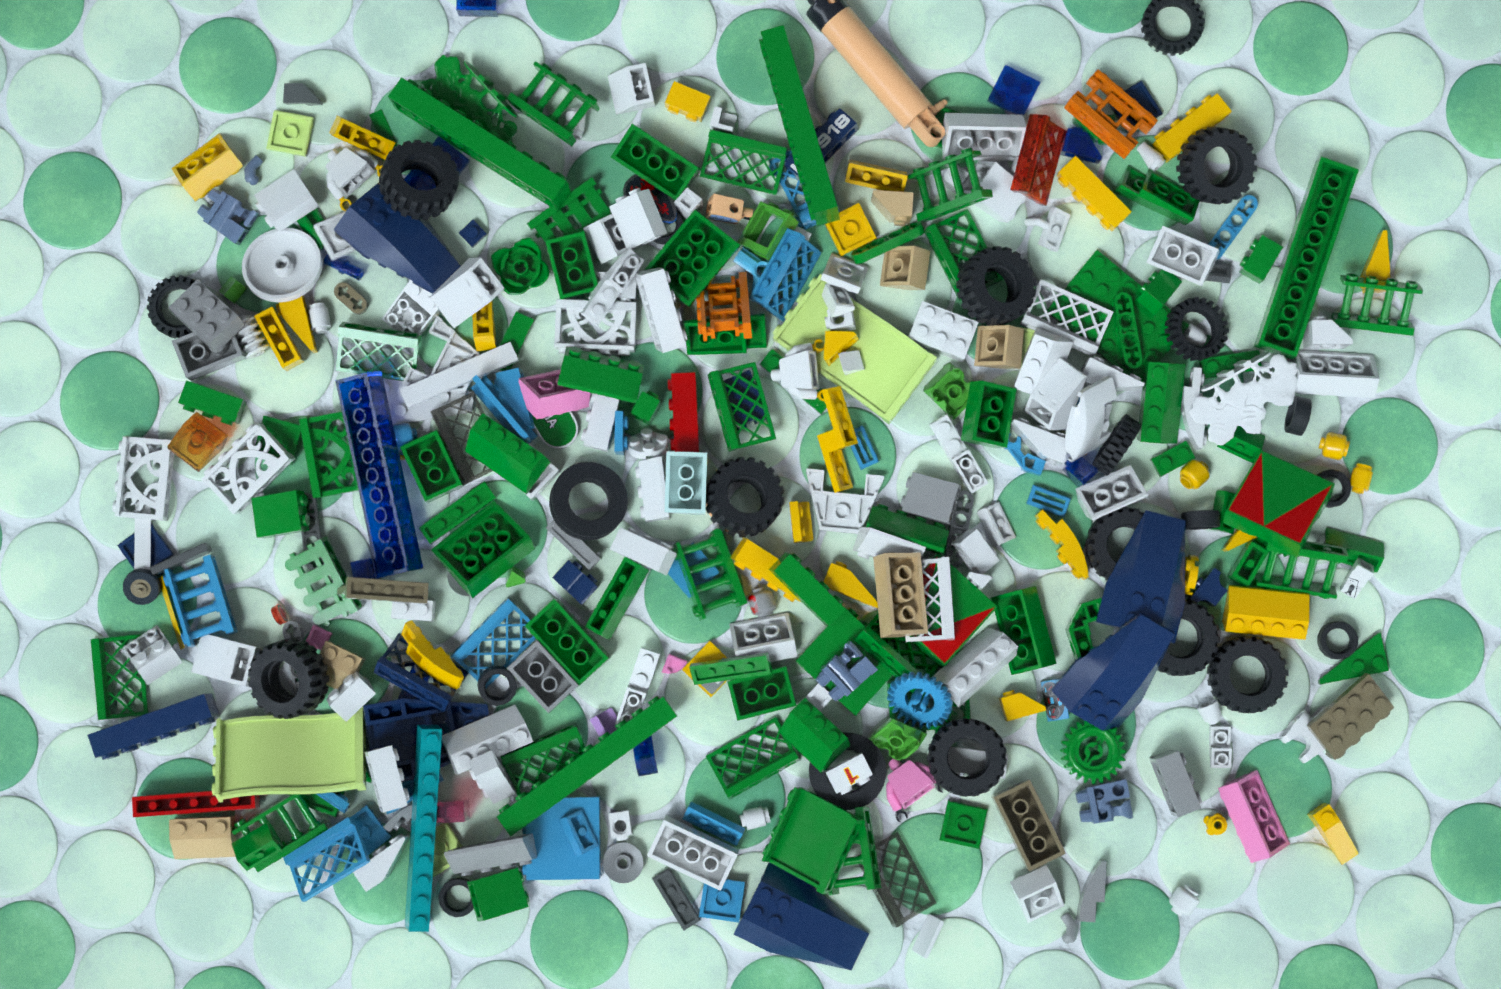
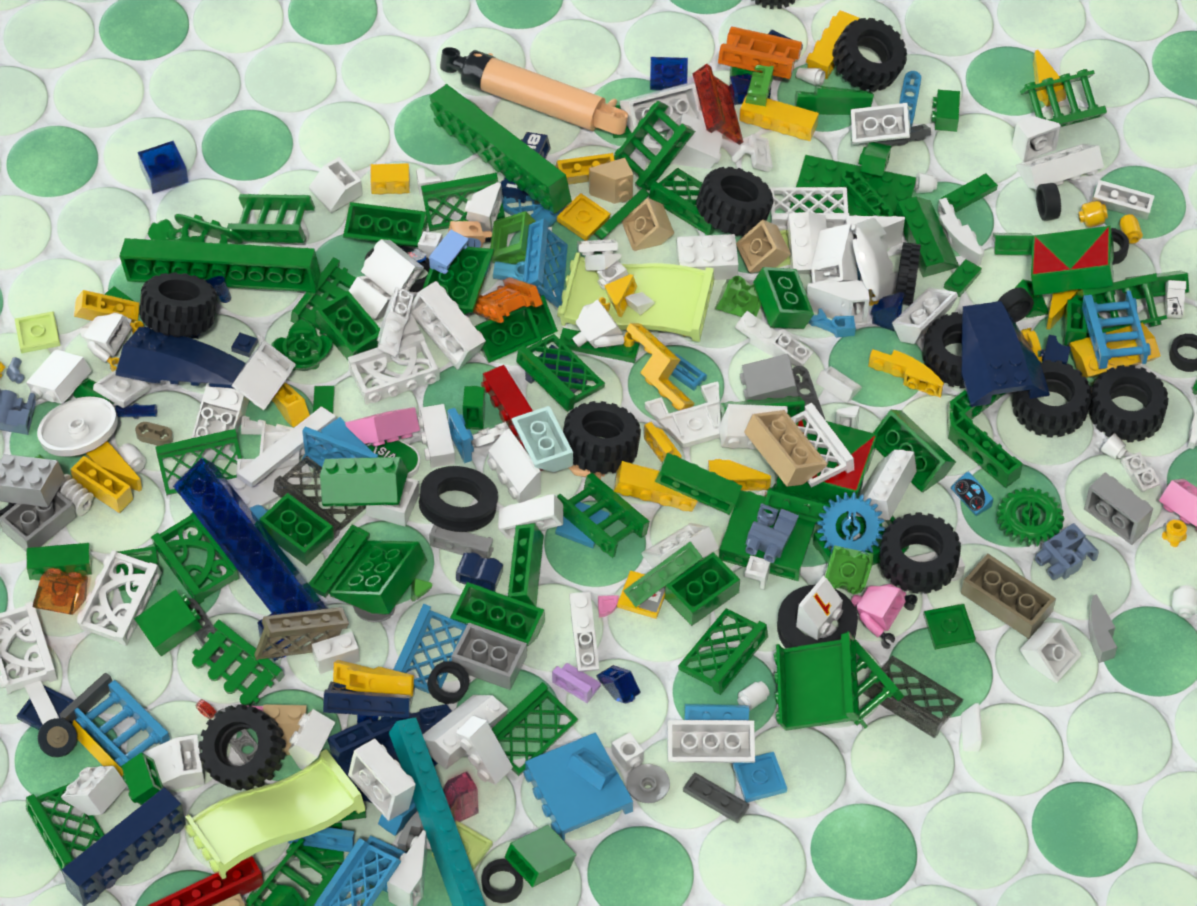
camera: 20 degrees left, 30 degrees down
dark grey slope [283,83,323,106] -> none
light grey slope [444,833,537,876] -> none
green brick [496,695,677,837] -> none
green slope [557,346,644,403] -> none
dark blue wedge [734,862,869,970] -> none
light grey head [748,587,777,618] -> none
green slope [779,698,850,773] -> none
white brick [951,529,1000,574] -> none
yellow slope [999,690,1047,721] -> none
dark azure tile [1026,485,1071,518] -> none
dark blue wedge [1052,613,1174,731] -> none
light grey arm [1060,912,1078,944] -> none
black tyre [1164,297,1229,361] -> none
yellow head [1180,460,1210,489] -> none
white plant [1189,351,1298,446] -> none
green brick [1254,156,1359,359] -> none
none -> green brick [121,752,164,805]
none -> piece [206,276,231,303]
none -> light blue hinge [429,230,469,274]
none -> white slope [465,182,503,232]
none -> bright green hinge [745,65,774,106]
none -> dark azure fence [1082,291,1151,369]
none -> white brick [1093,180,1155,220]

